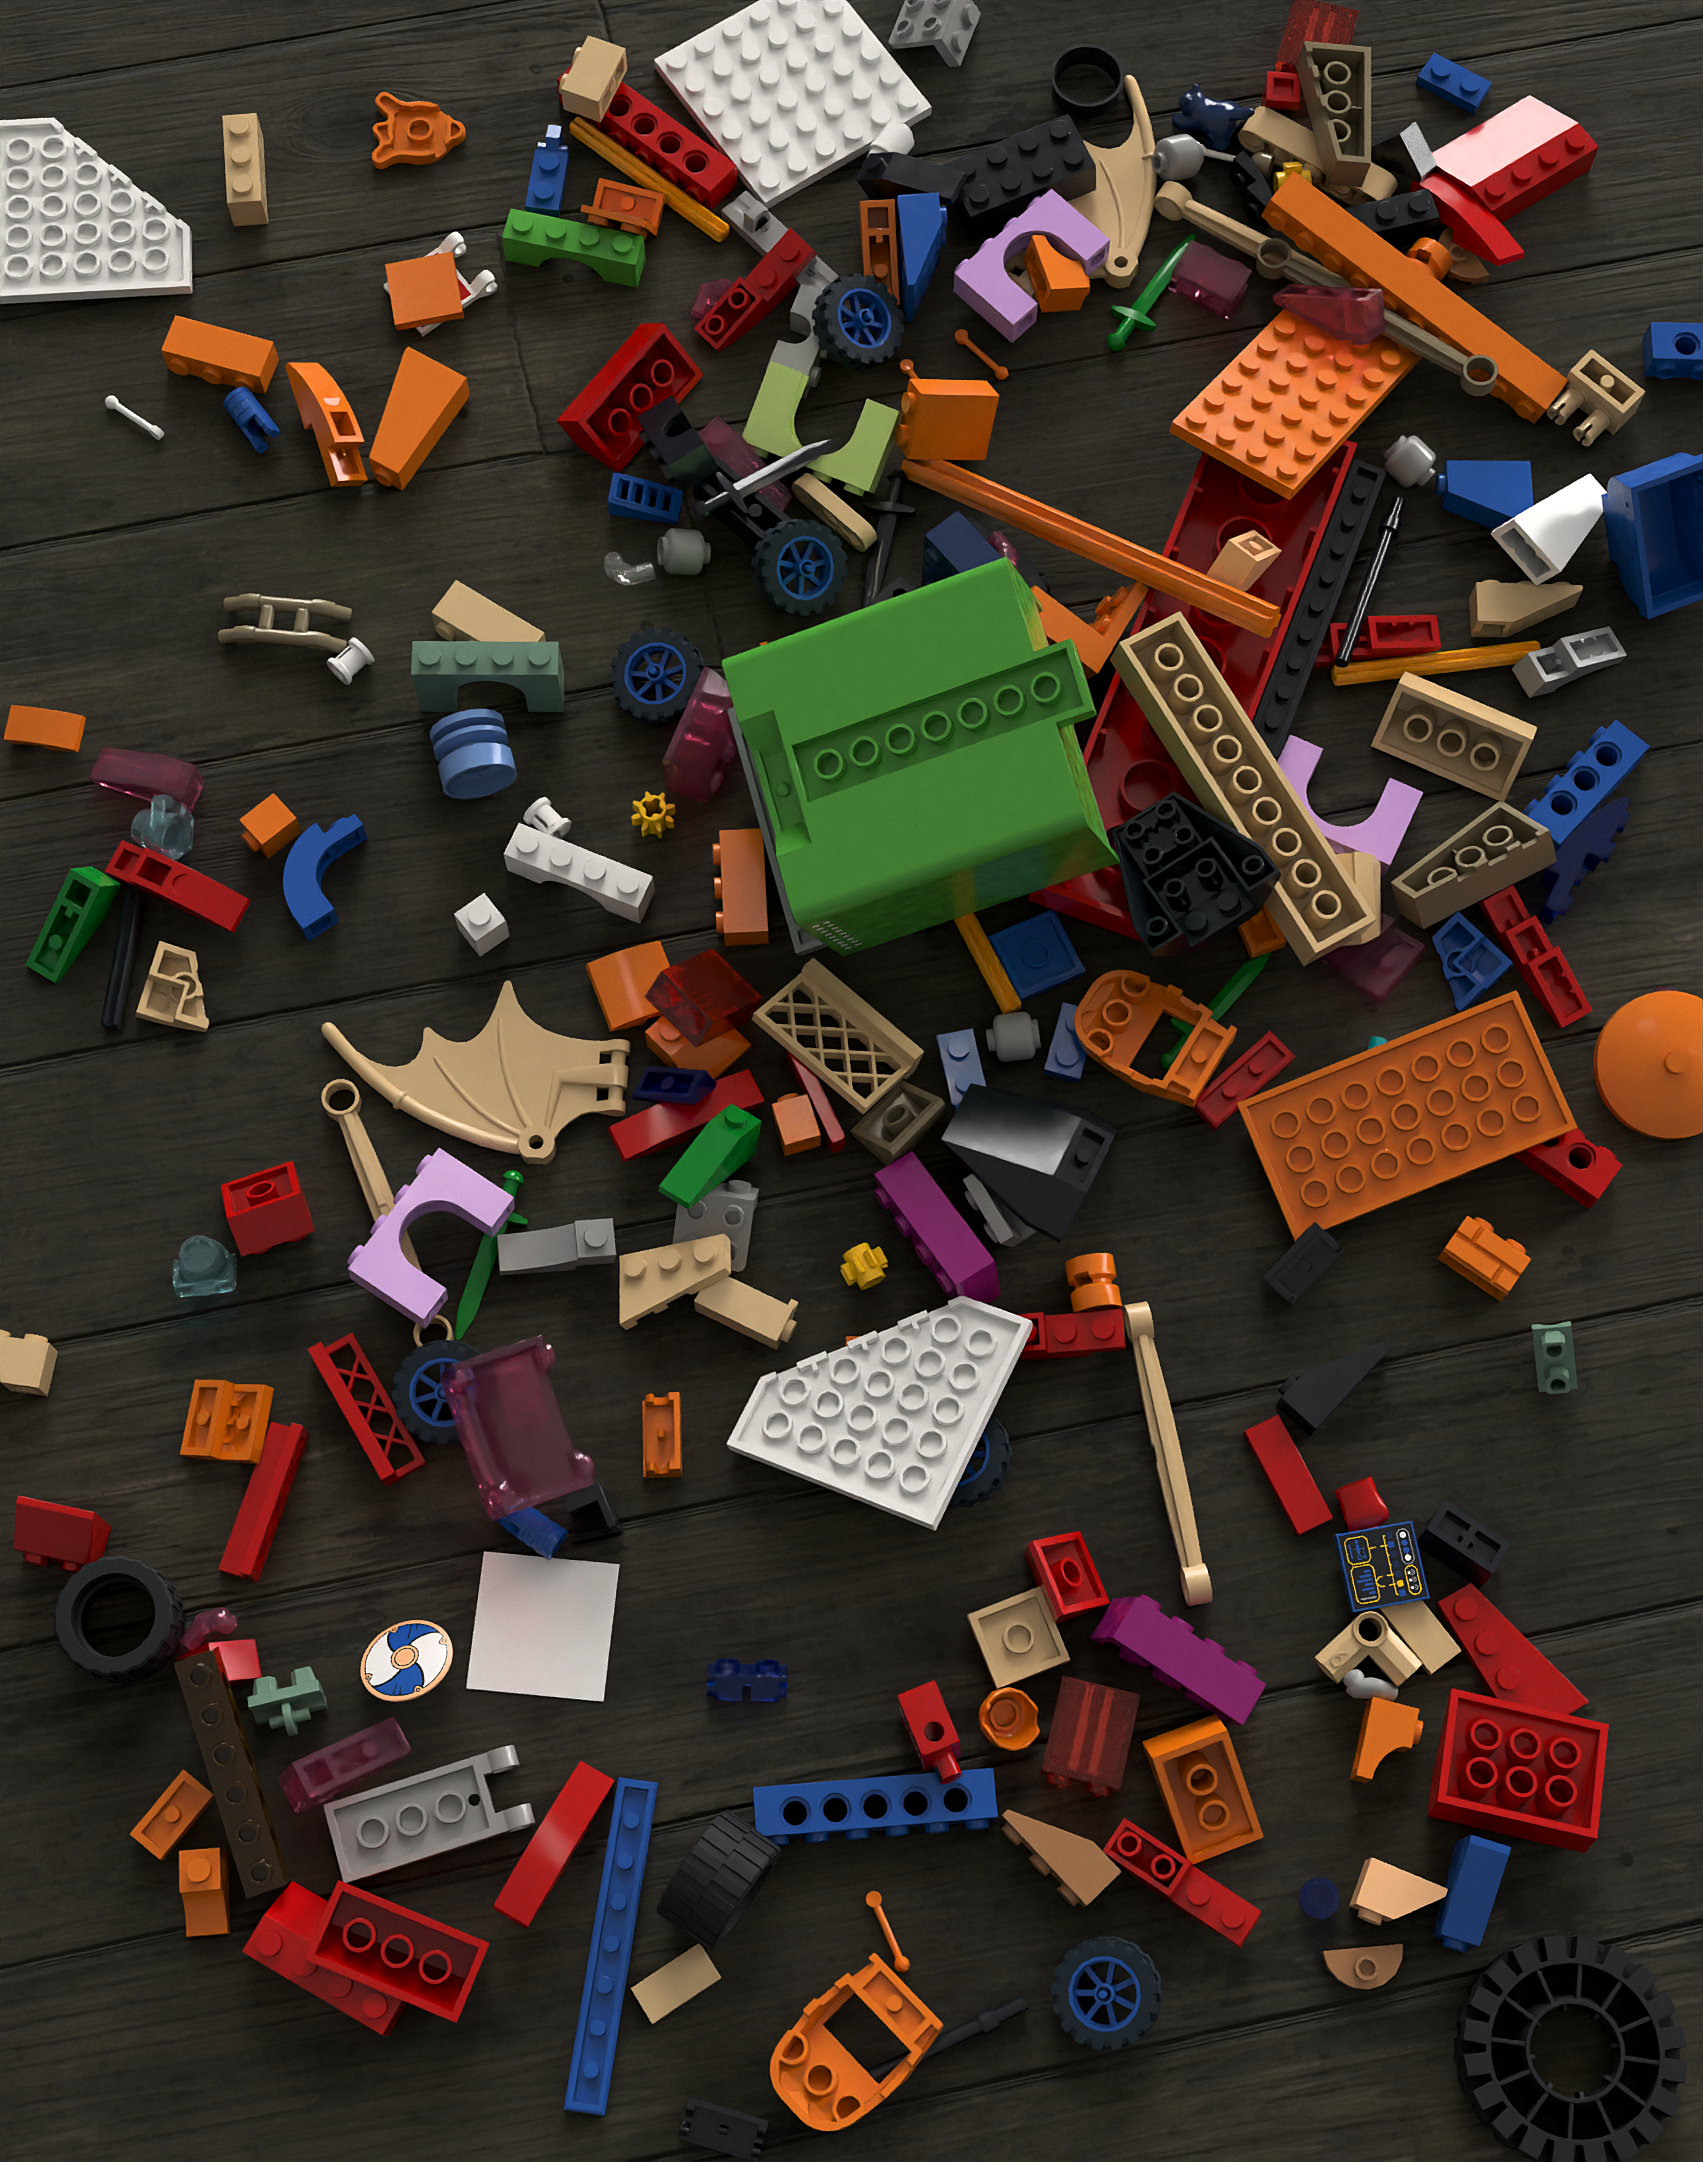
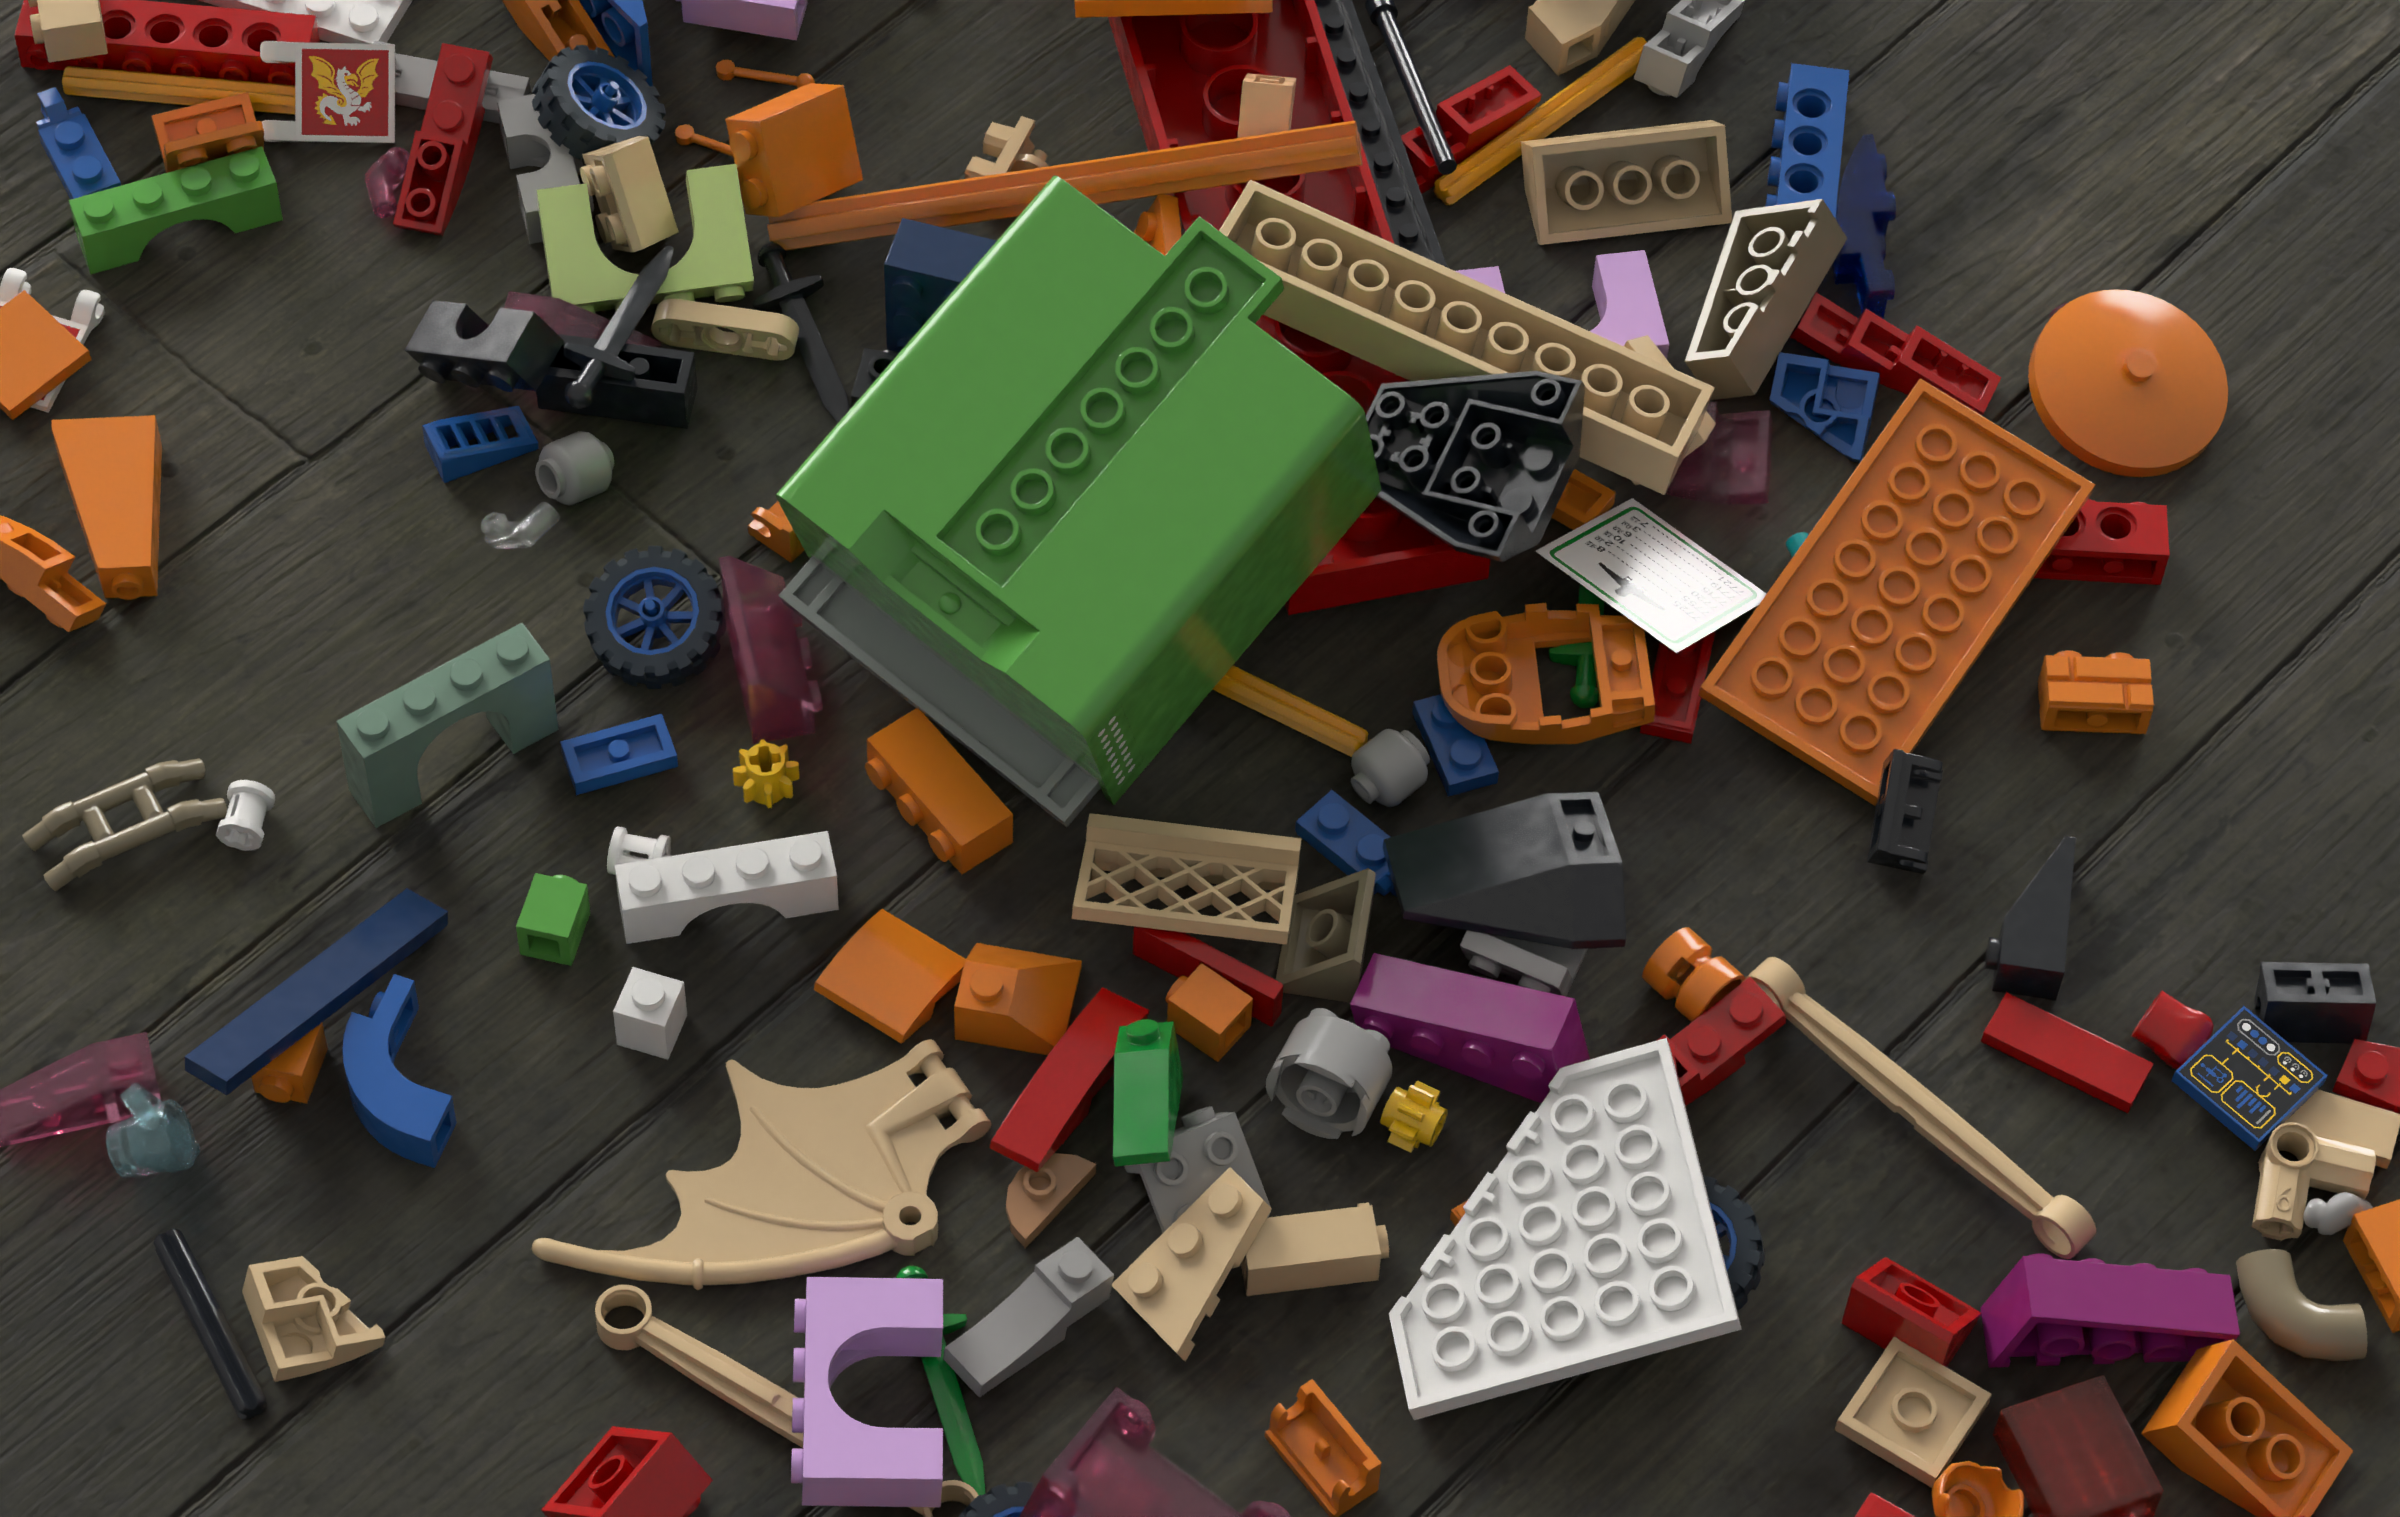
camera: 35 degrees left, 15 degrees down
green slope [25,866,121,983] -> none
red slope [104,840,251,933] -> none
medium blue wheel [429,709,517,799] -> none
tan brick [432,580,546,642] -> none
red slope [556,323,704,473] -> none
clear blue slope [632,1066,717,1105] -> none
clear red brick [645,948,763,1048] -> none
black wheel [751,519,848,616] -> none
blue tile [988,909,1086,1002] -> none
sand green hips [1532,1321,1578,1394] -> none
none -> dark blue tile [184,888,448,1096]
none -> flag [260,41,395,143]
none -> bright green brick [516,873,591,966]
none -> blue plate [560,714,678,795]
none -> tan slope [580,136,679,252]
none -> tan hips [965,116,1048,179]
none -> medium nougat plate [1006,1153,1096,1249]
none -> light grey brick [1266,1008,1392,1139]
none -> white sticker [1536,498,1766,653]
none -> dark tan cylinder [2236,1249,2368,1361]

